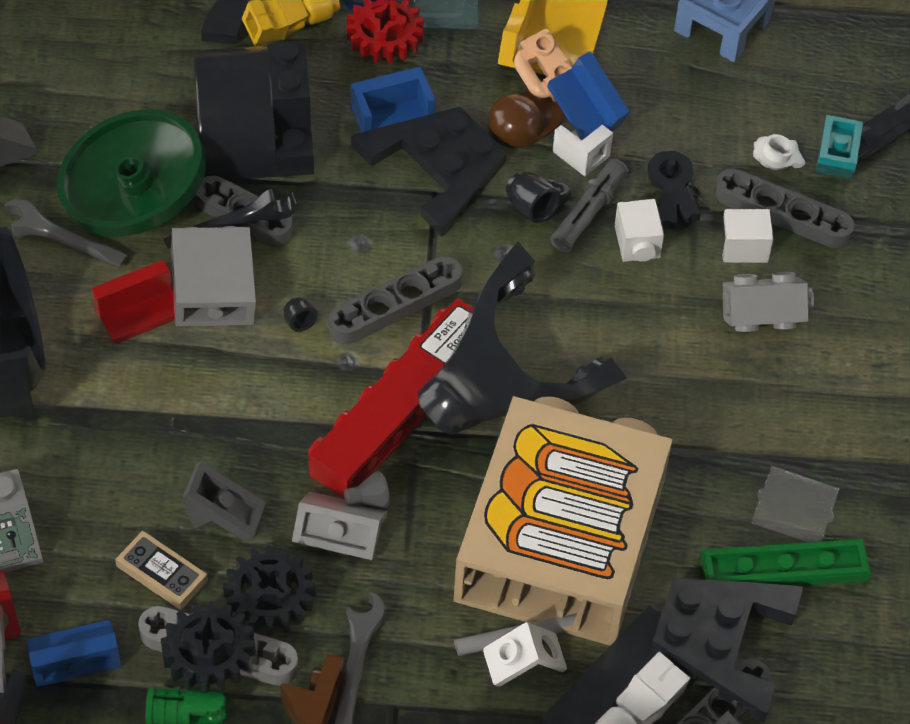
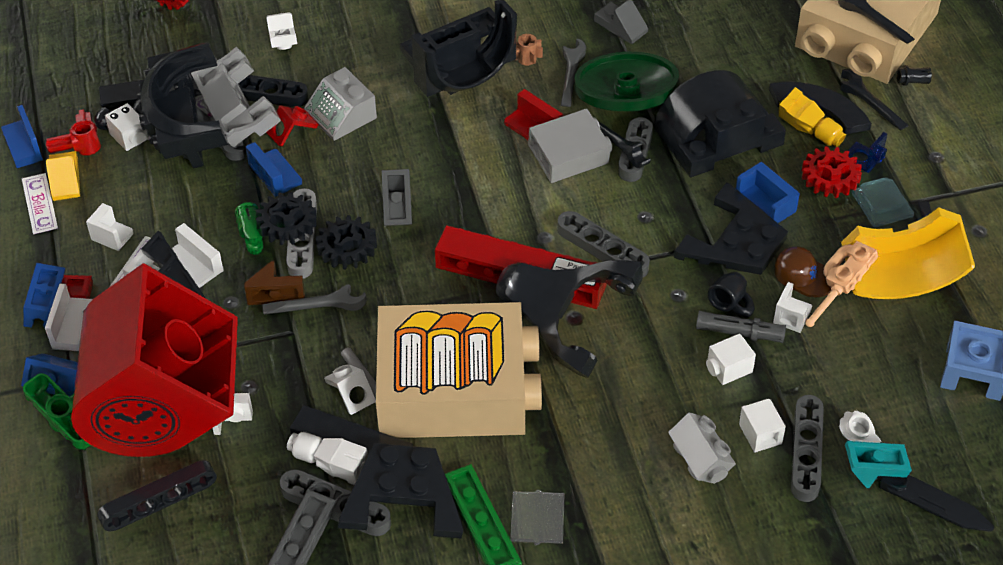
camera: 75 degrees right, 5 degrees down
tile [115,530,208,610] -> none
black hinge [284,297,318,332] -> none
light grey panel [292,492,388,560] -> none
dark grey rock [344,470,389,510] -> none
blue panel [547,51,630,140] -> none
black piece [647,151,701,228] -> none

